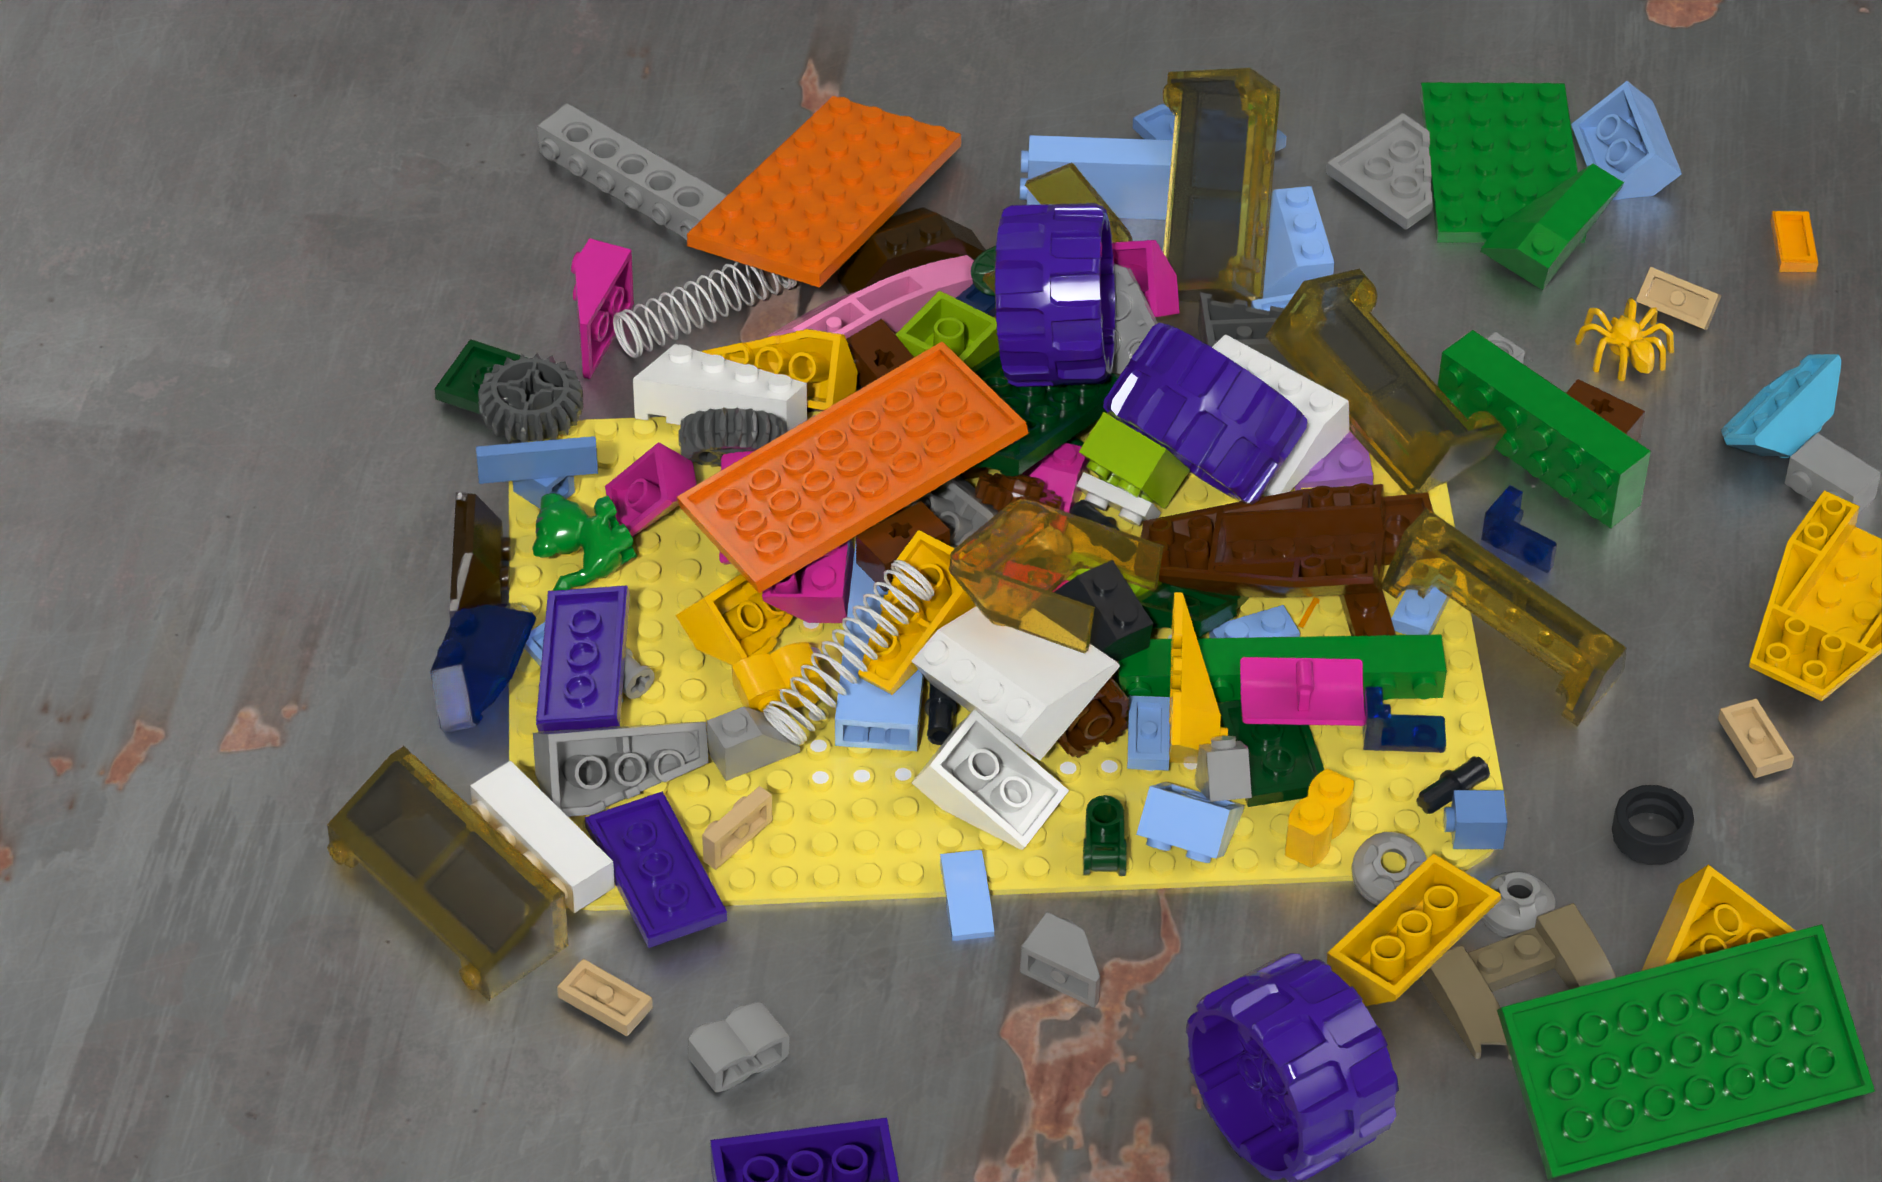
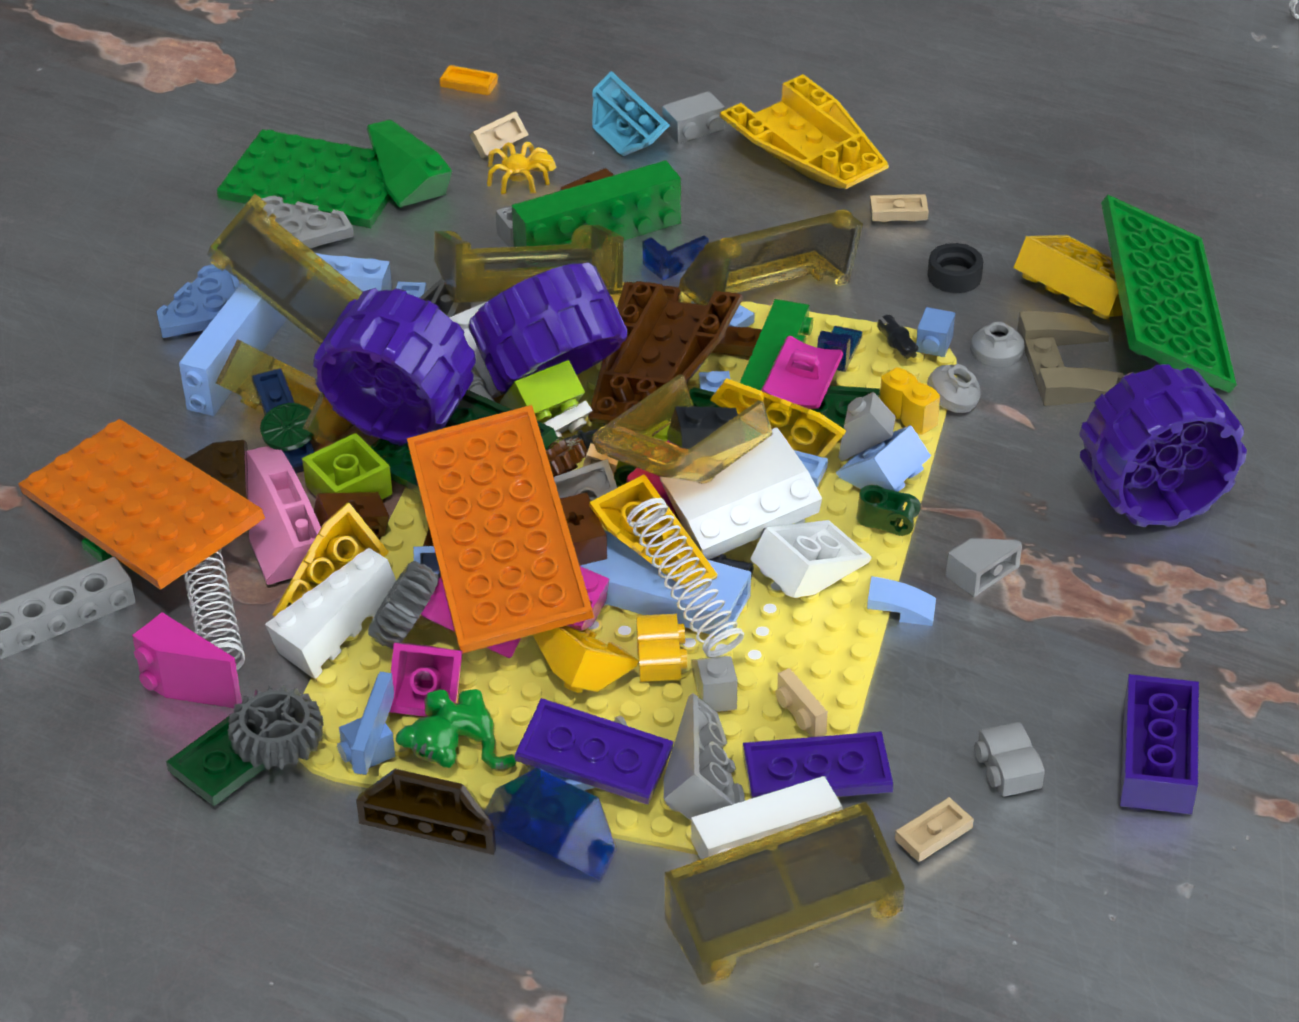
camera: 70 degrees left, 5 degrees down
yellow slope [1327,854,1501,1006] -> none
light blue slope [1571,81,1682,200] -> none

